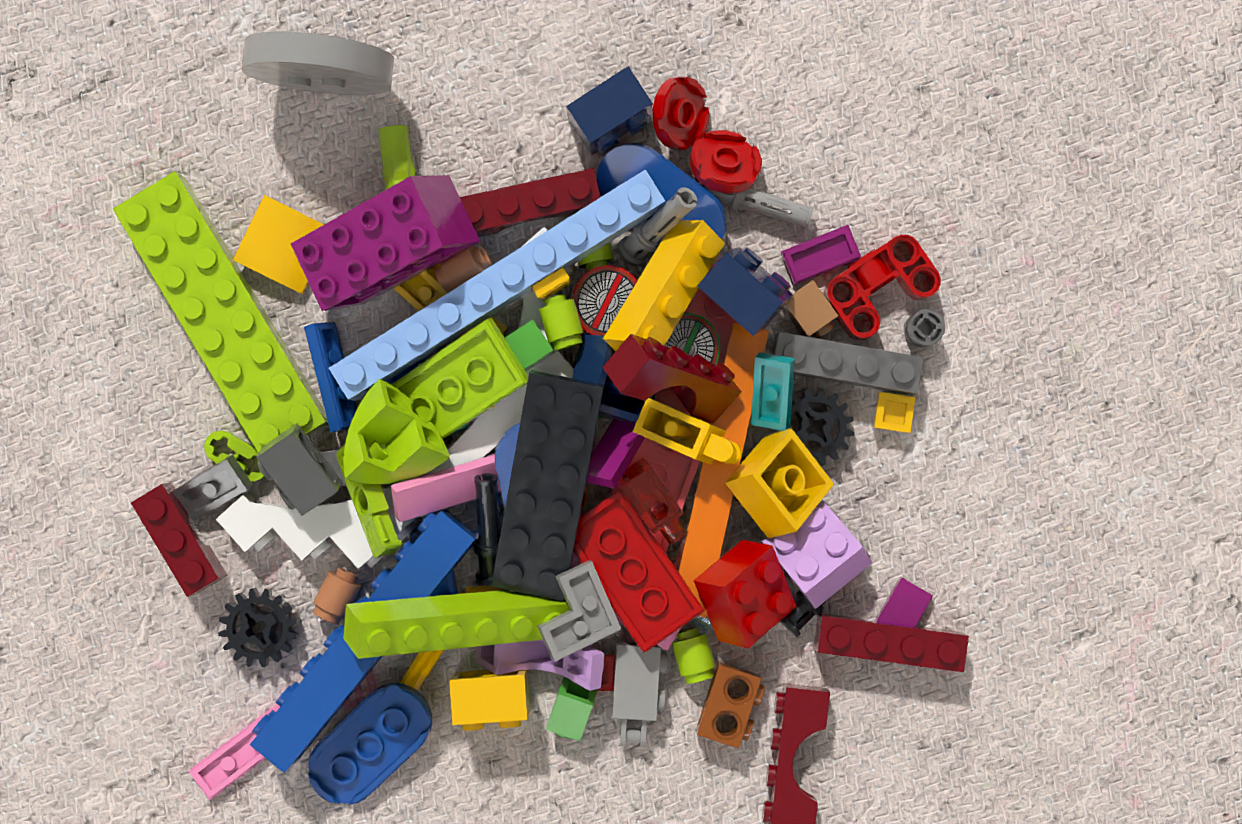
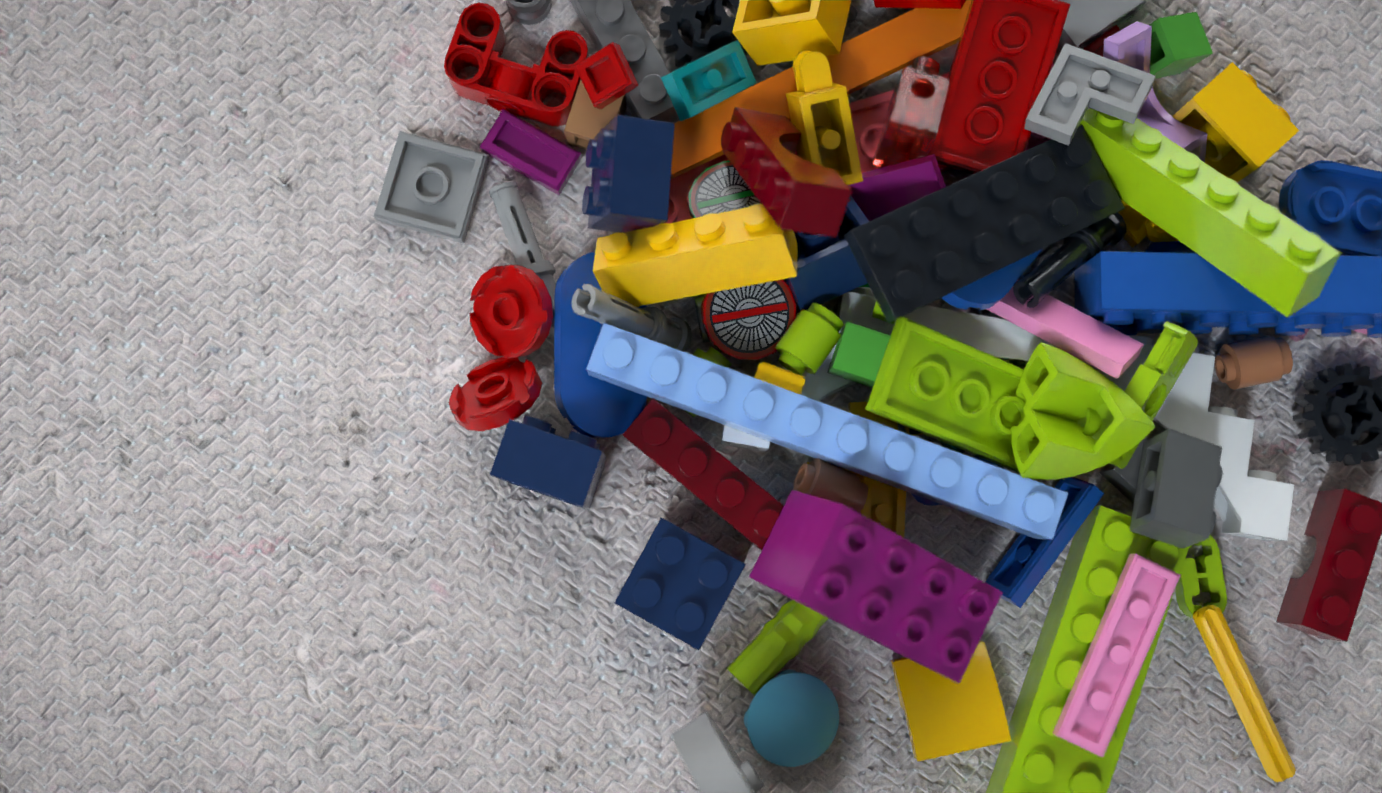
camera: 135 degrees left, 5 degrees down
flat silver plate [172,454,253,521] -> none
none -> light grey tile [373,131,489,244]
none -> red tile [575,42,639,109]
none -> dark blue brick [614,518,746,650]
none -> medium azure dish [744,669,839,767]
none -> bright pink tile [1052,554,1181,757]
none -> yellow axle [1193,604,1296,782]

